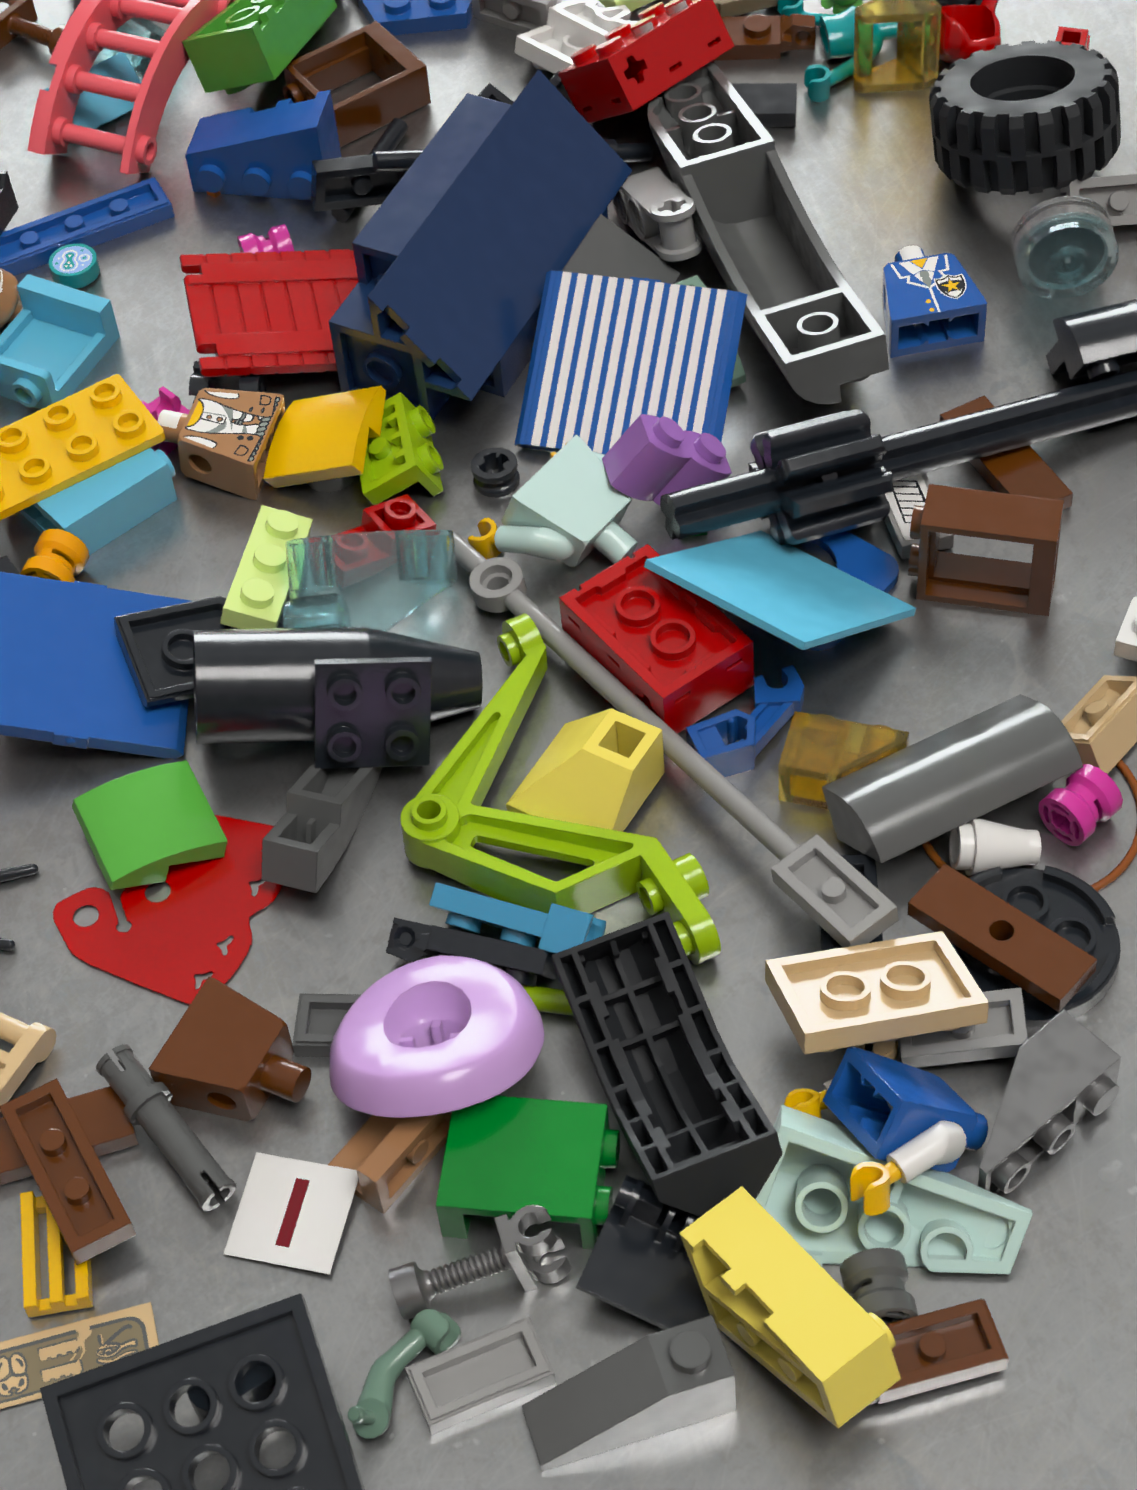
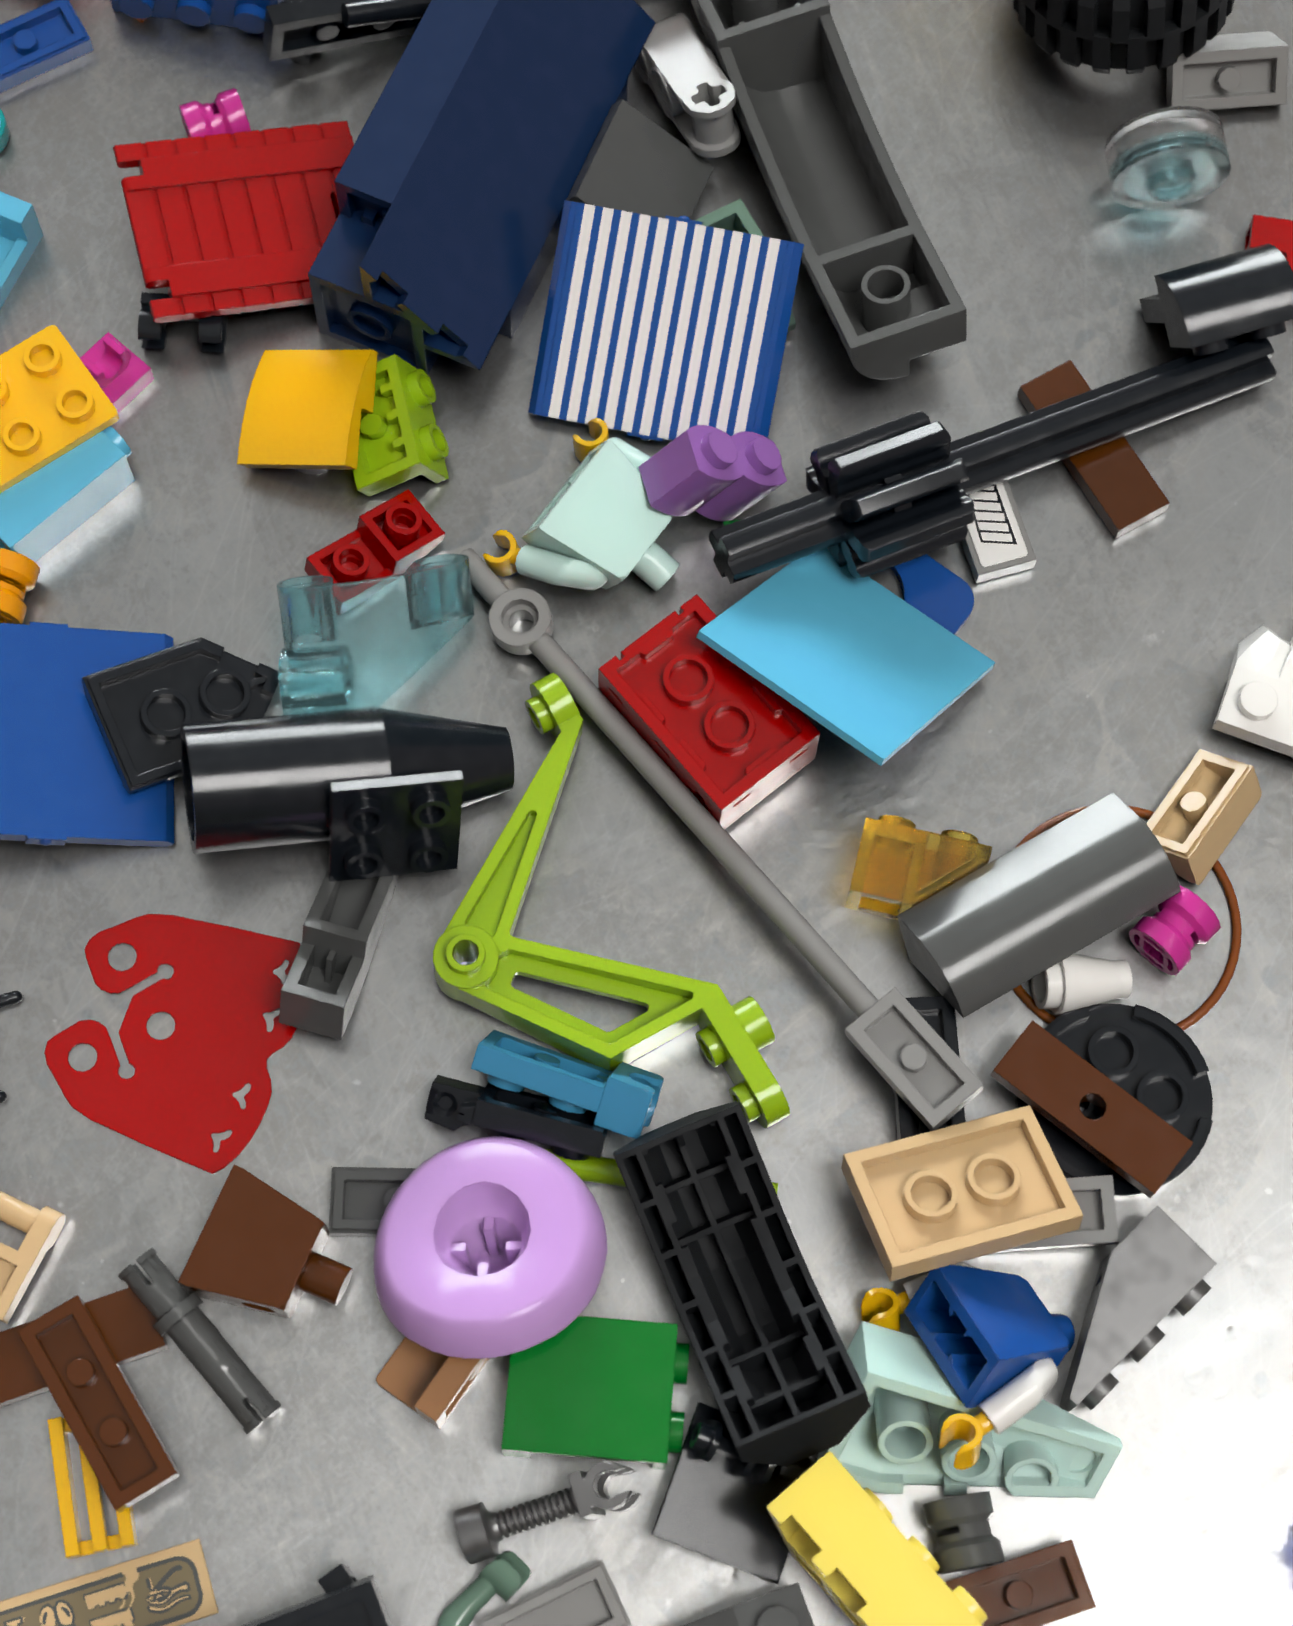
camera: 10 degrees left, 20 degrees up
bright green slope [72,760,228,890] -> none
medium nougat torso [157,388,285,500] -> none
yellowish green plate [220,505,313,629] -> none
white sticker [223,1152,359,1275] -> none
black bush [470,448,520,498] -> none
light yellow slope [506,708,665,832] -> none
blue piece [686,665,804,777] -> none
blue torso [882,245,987,358] -> none
reddish brown window [908,484,1064,616] -> none

